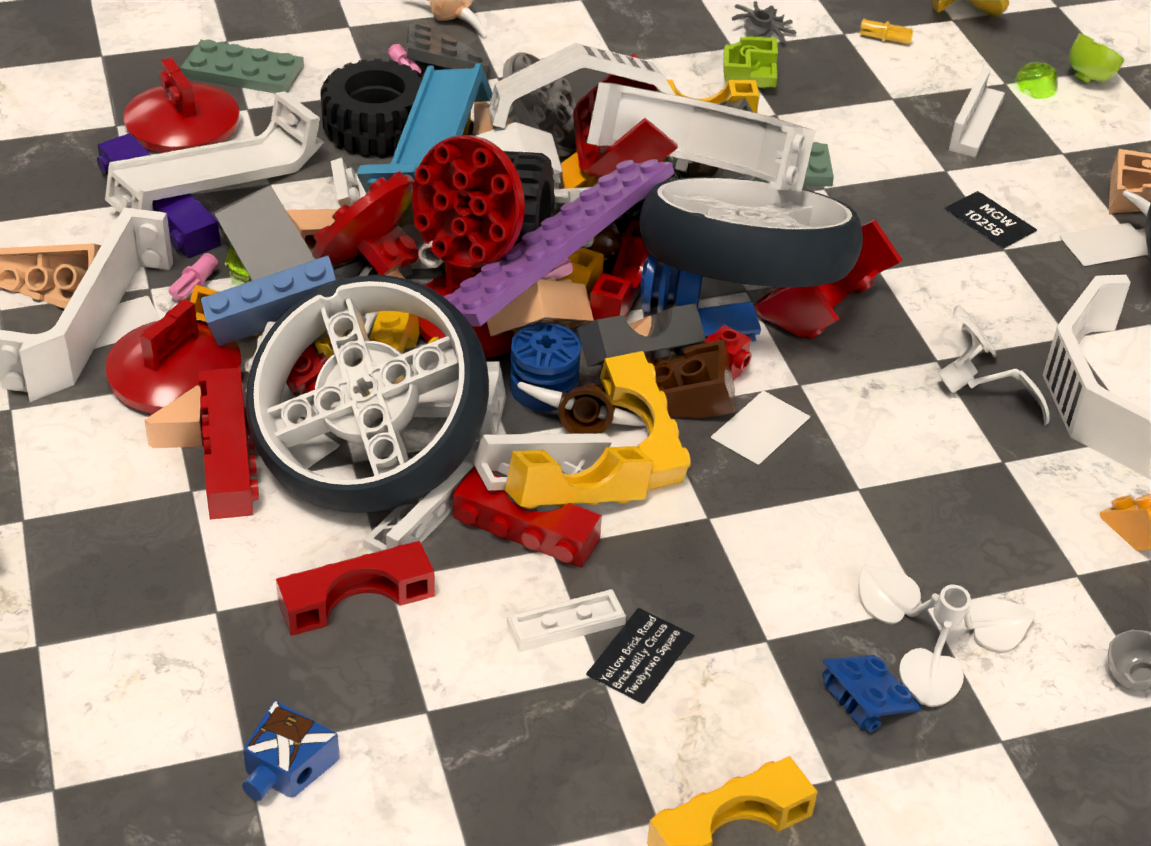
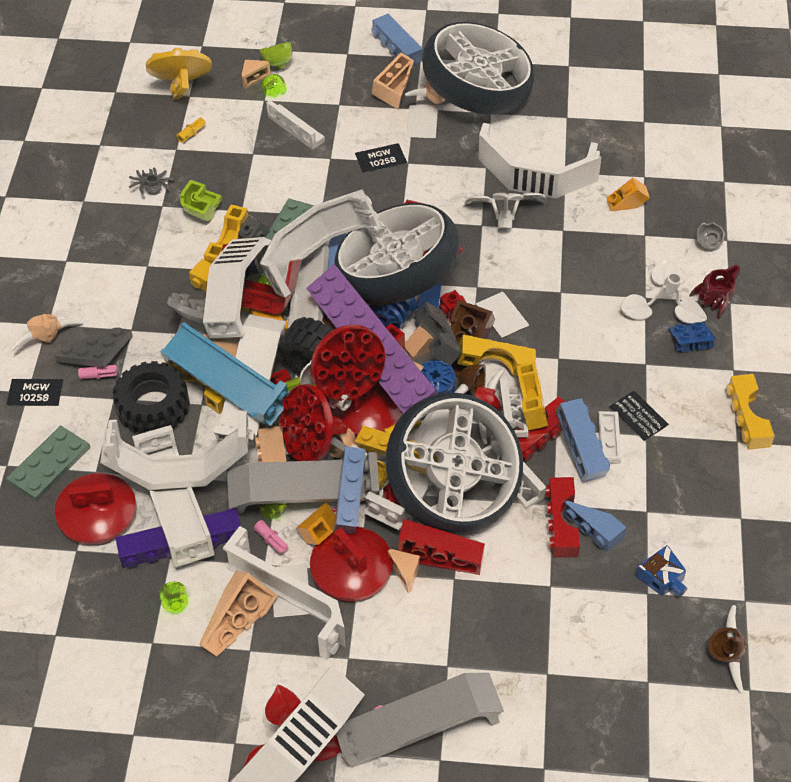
camera: 65 degrees left, 10 degrees up
none -> black sticker [6,379,63,406]
none -> white panel [100,411,249,490]
none -> clear neon green head [160,581,189,613]
none -> light nougat slope [241,60,271,89]
none -> helmet [475,369,504,444]
none -> medium blue brick [555,398,610,482]
none -> medium blue slope [564,501,626,552]
none -> dark red piece [689,264,741,319]

